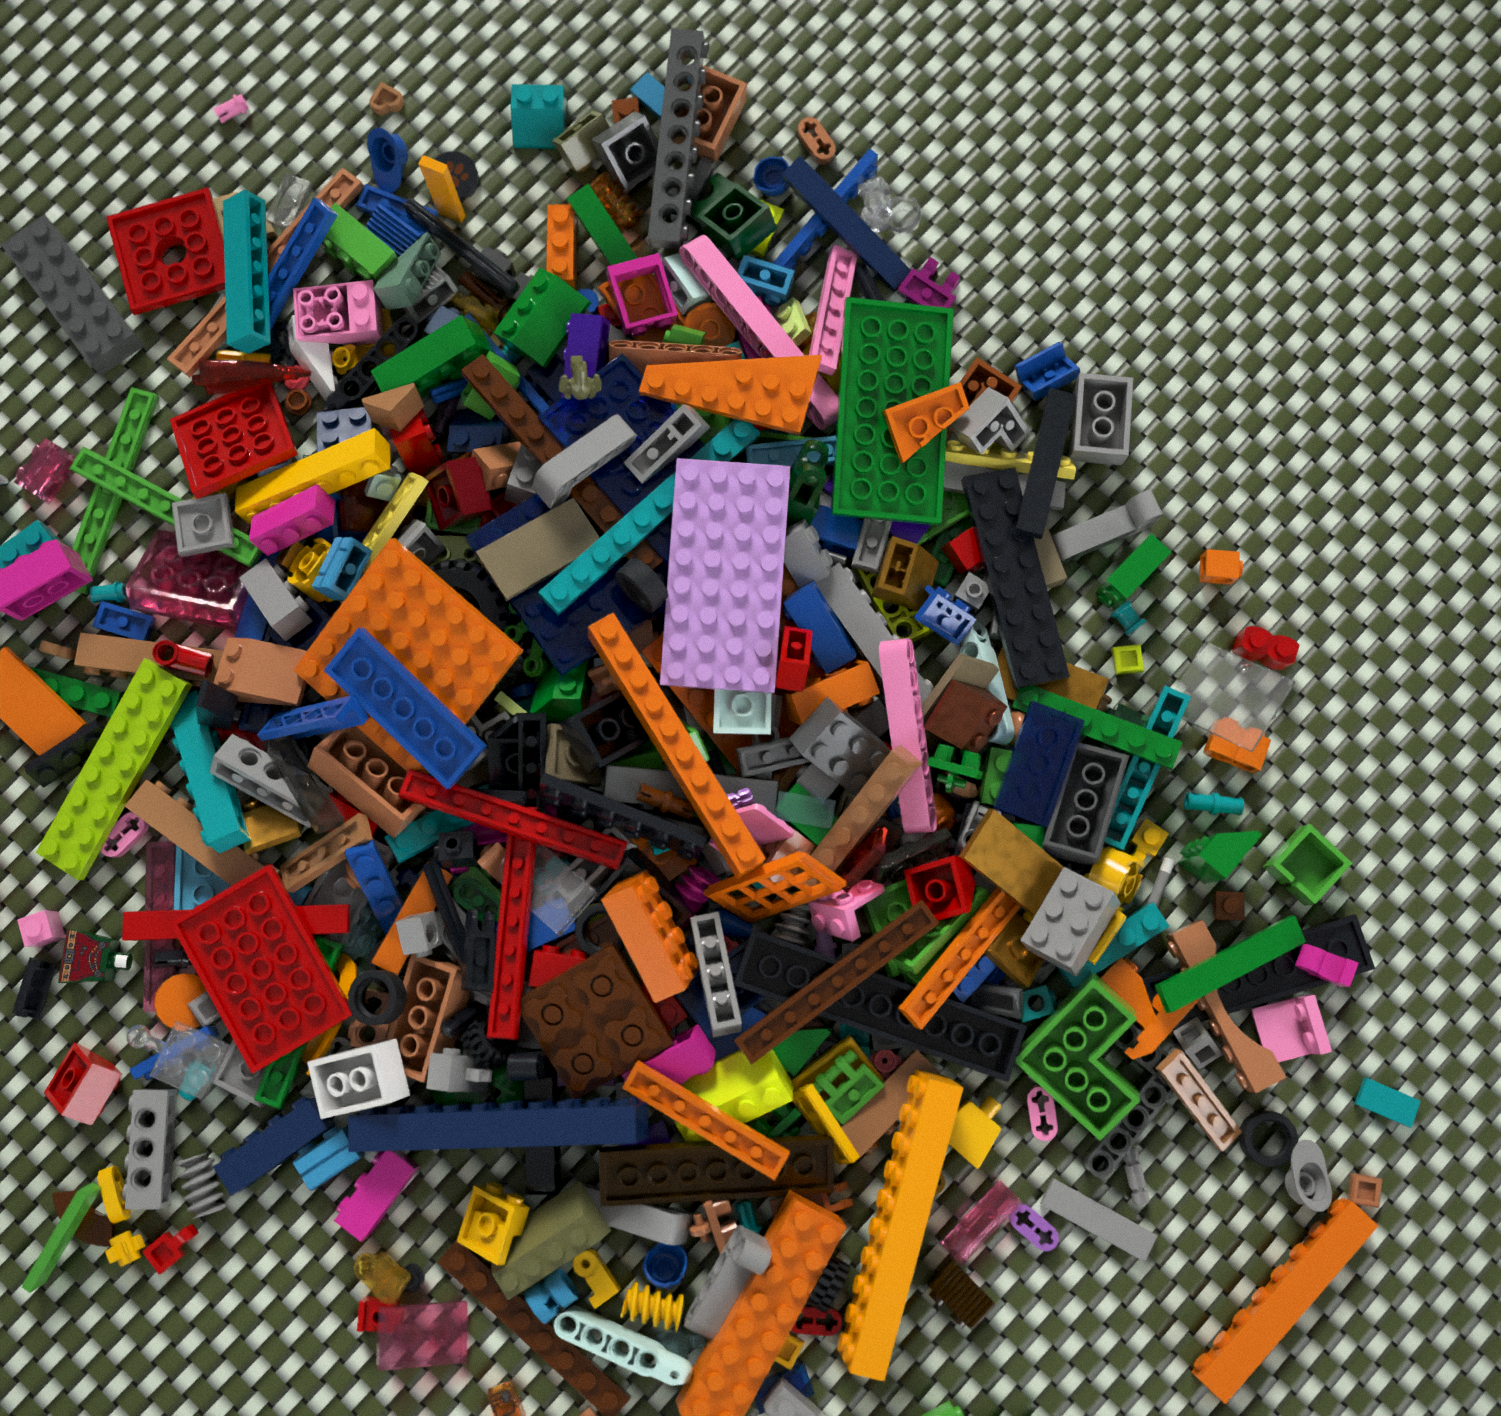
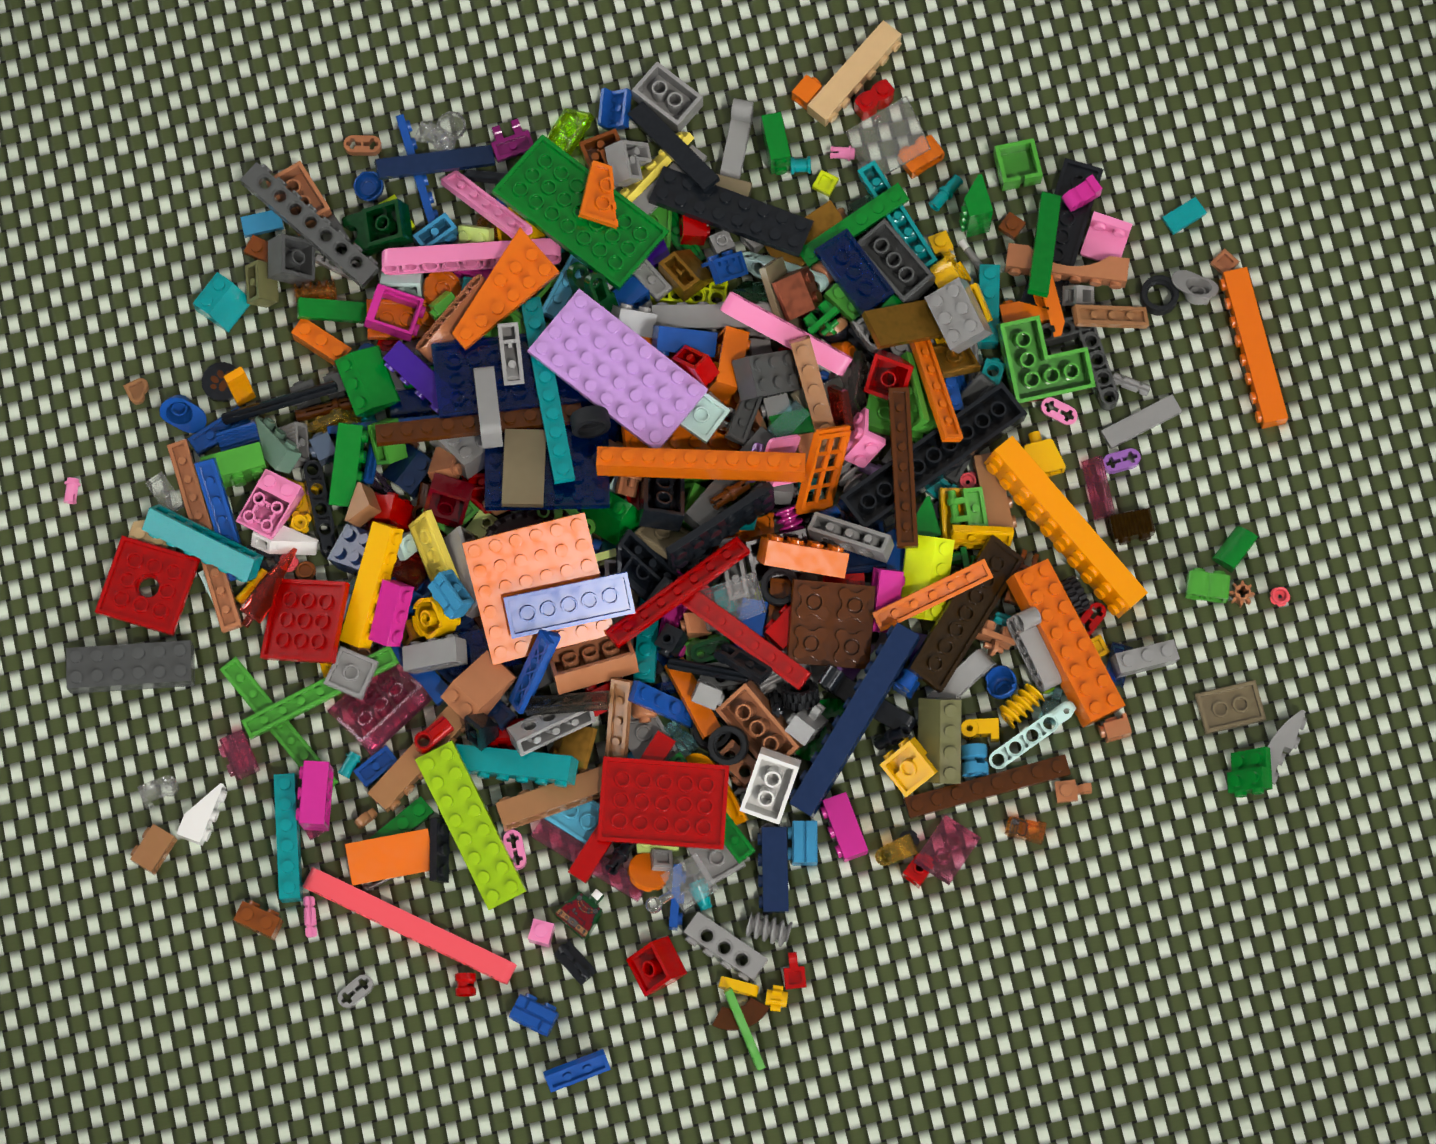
camera: 55 degrees left, 5 degrees down
olive piece [559,356,602,400] -> none
none -> clear neon green plate [547,108,595,155]
none -> clear green plate [732,281,769,302]
none -> tan brick [807,20,902,127]
none -> bright pink pin [830,145,855,161]
none -> black pin [874,724,911,750]
none -> blue leg [893,668,920,700]

